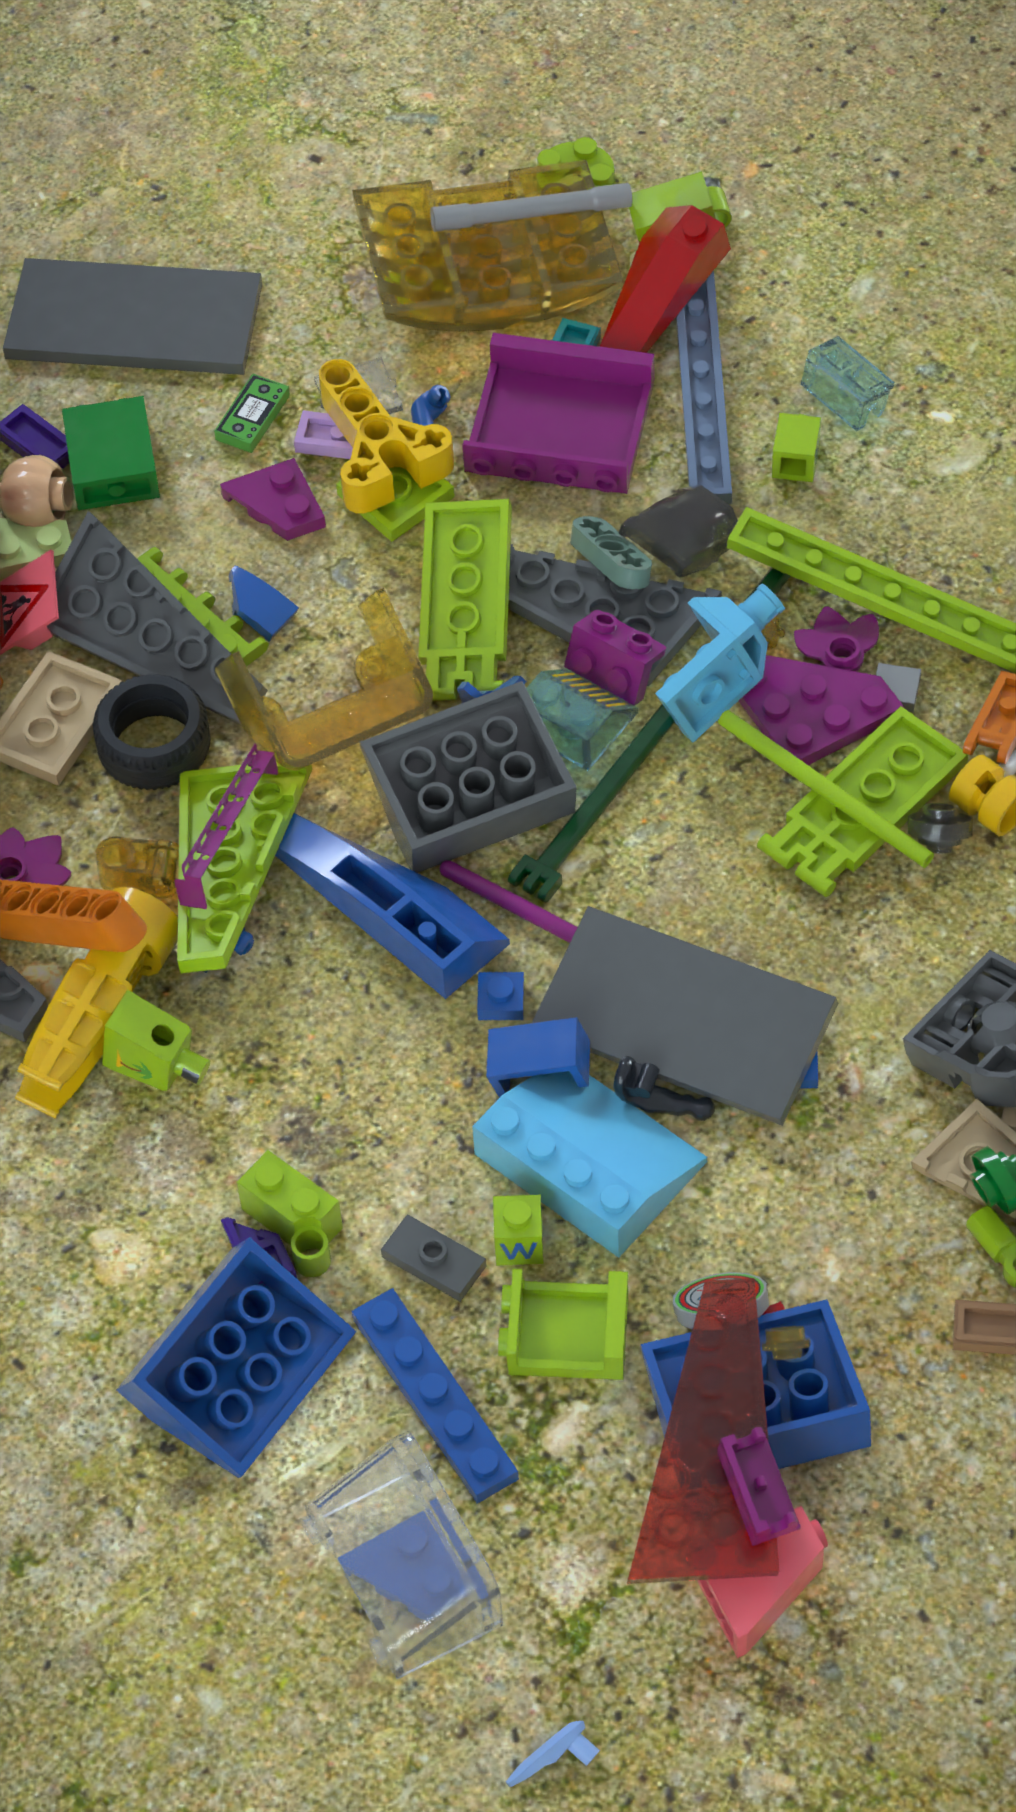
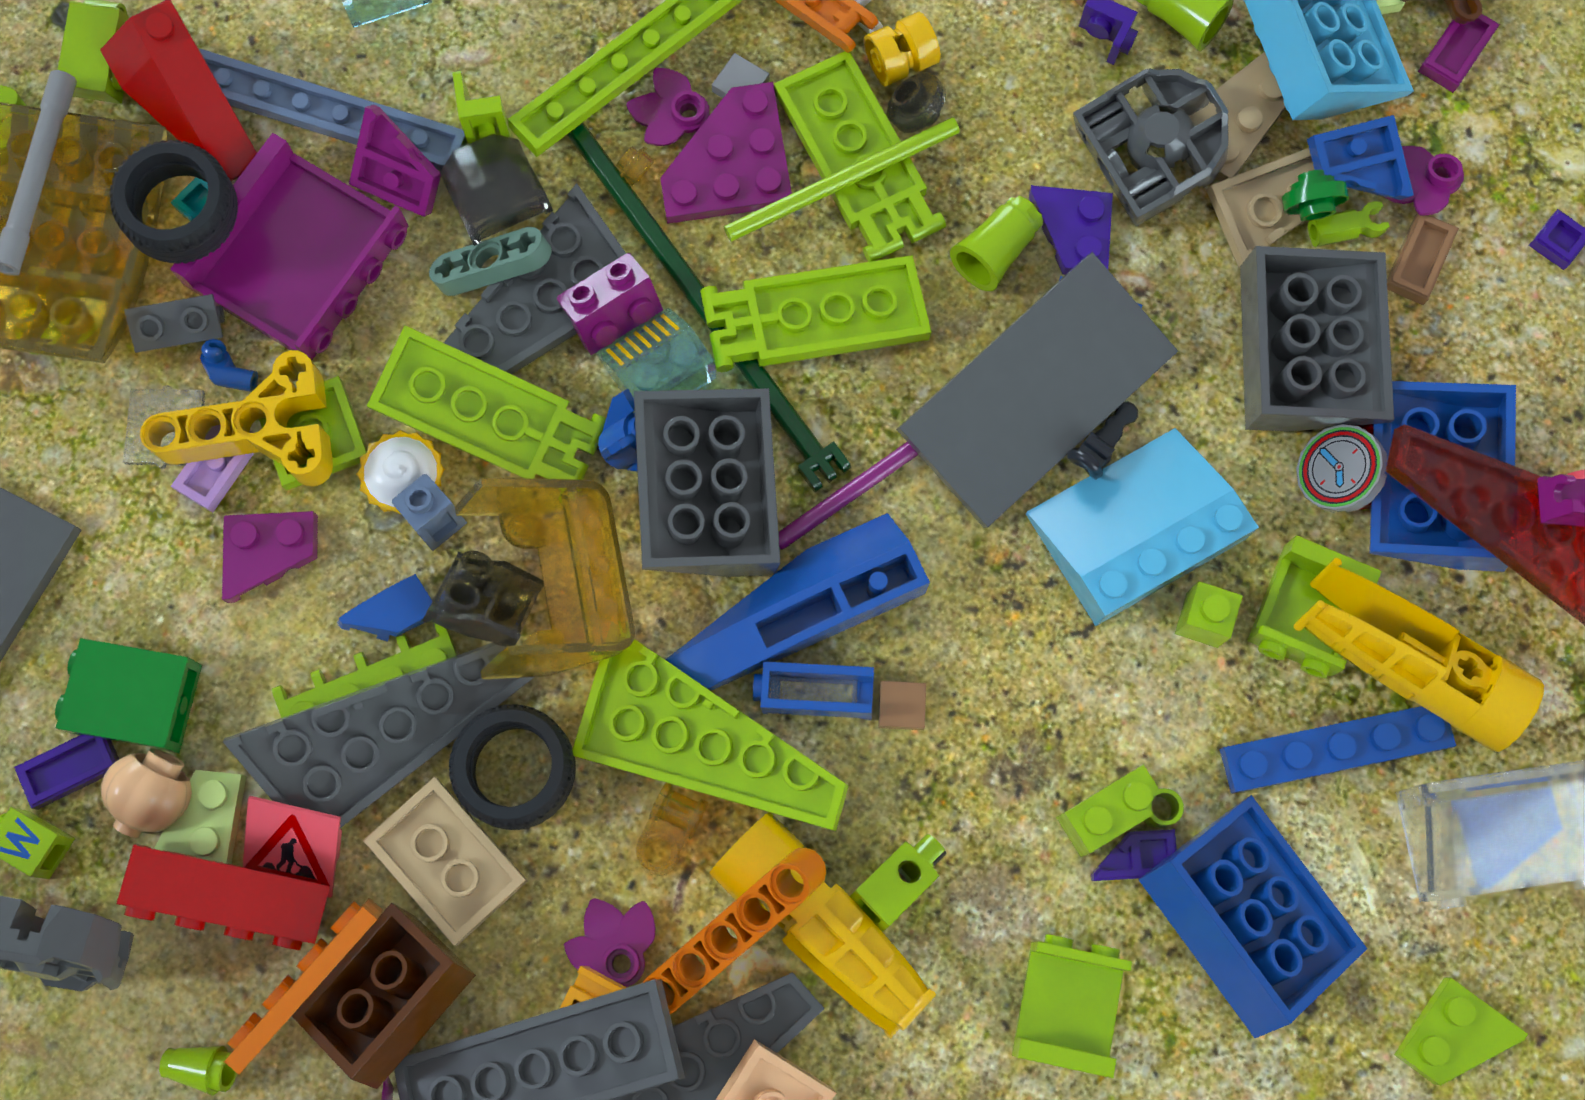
camera: 75 degrees left, 20 degrees up
magenta piece [174,743,278,909] -> none
tile [214,374,290,453] -> none
dark grey plate [381,1214,487,1302] -> none
blue plate [477,972,524,1020] -> none
blue panel [486,1017,590,1098] -> none
medium azure plate [655,583,785,743] -> none
clear yellow plate [761,1326,811,1360] -> none
lime brick [772,413,821,482] -> none
none -> black tyre [110,140,238,264]
none -> dark grey hinge [124,294,225,353]
none -> magenta wing [349,104,441,217]
none -> white piece [356,430,445,514]
none -> sand blue bracket [392,474,467,551]
none -> clear smoke slope [422,550,545,648]
none -> lime panel [452,71,515,157]
none -> lime hinge [700,255,932,372]
none -> blue window [753,661,874,721]
none -> medium nougat tile [878,681,926,731]
none -> lime plant [950,196,1043,292]
none -> lime panel [1012,934,1132,1078]
none -> dark purple wing [1029,185,1113,275]
none -> dark grey slope [1240,246,1394,432]
none -> yellow piece [1294,558,1544,752]
none -> lime wing [1394,977,1528,1086]

